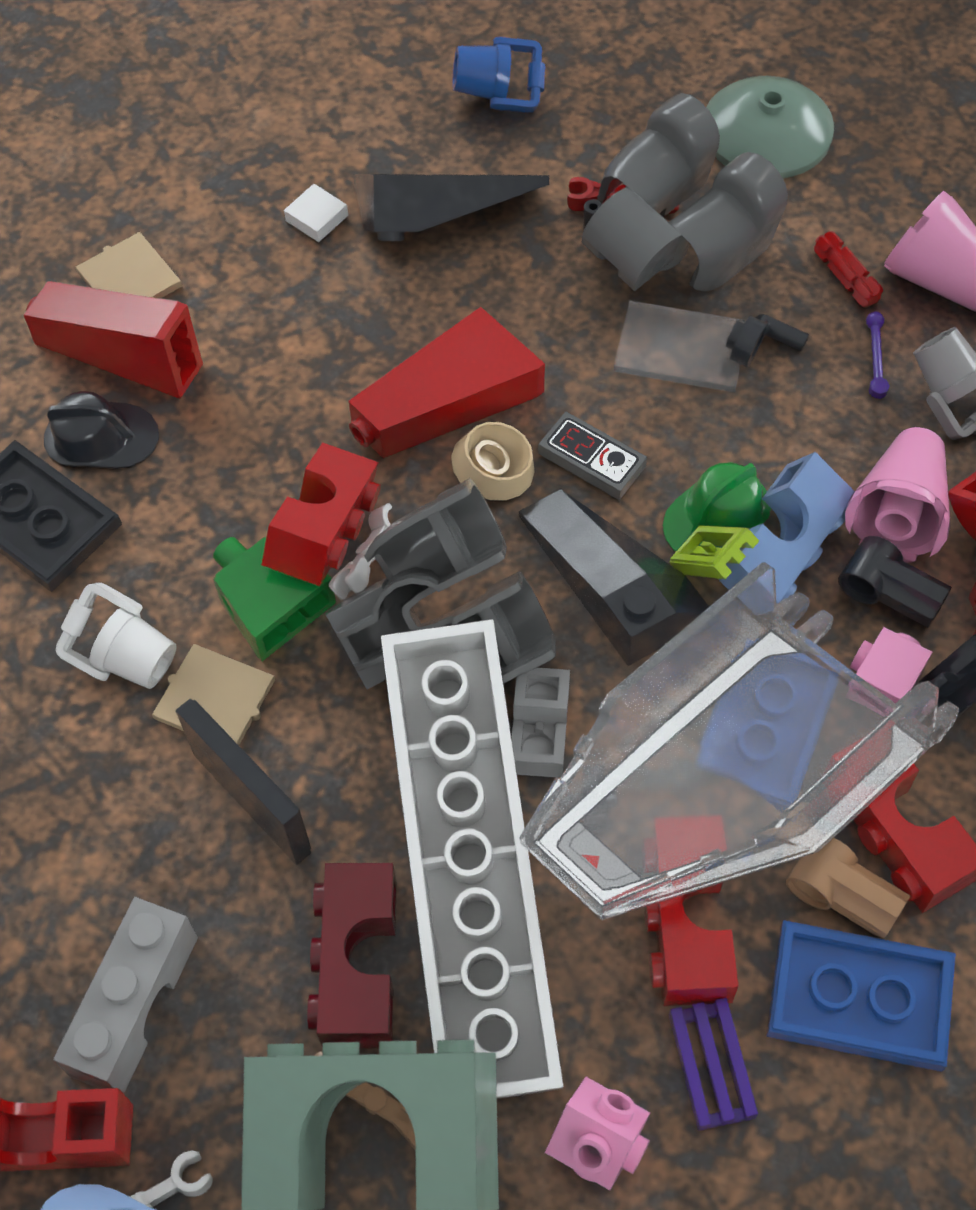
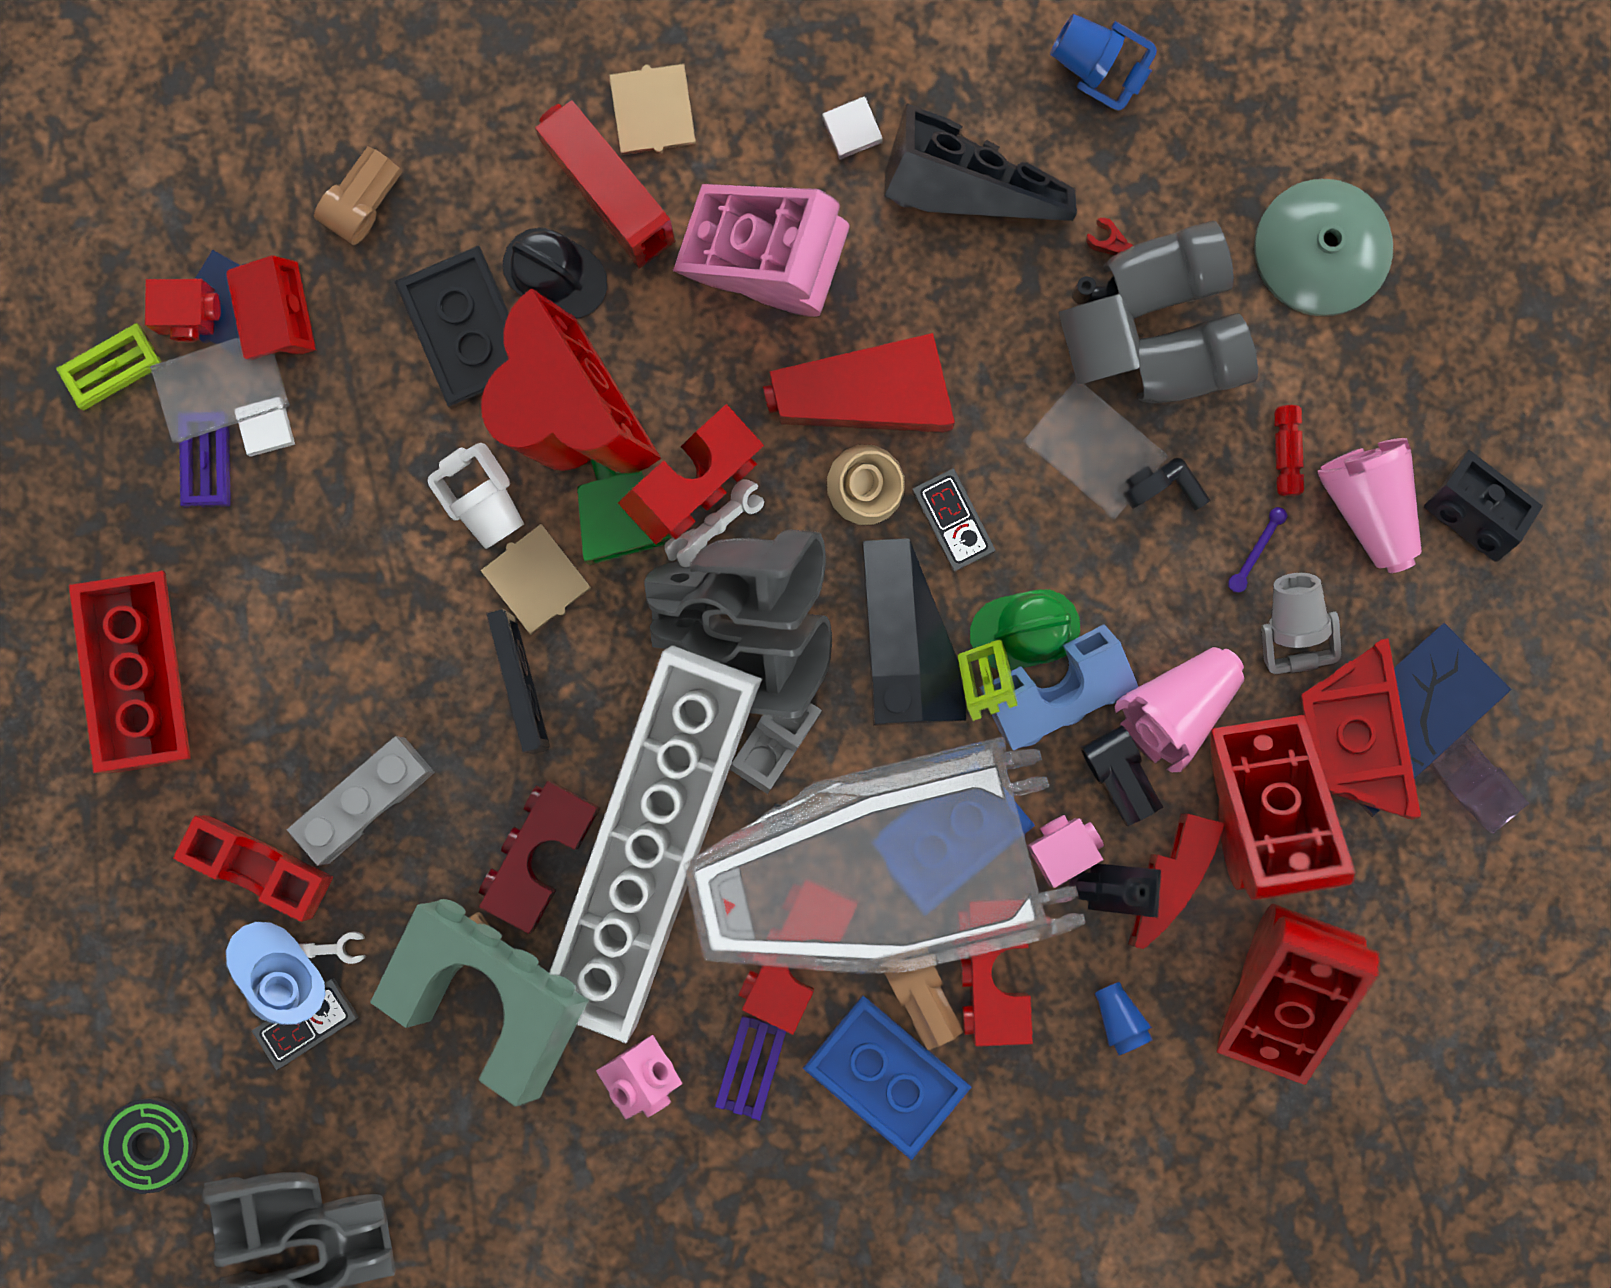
camera: 25 degrees right, 25 degrees up
none -> red brick [481,288,661,473]
none -> bright pink brick [673,184,850,317]

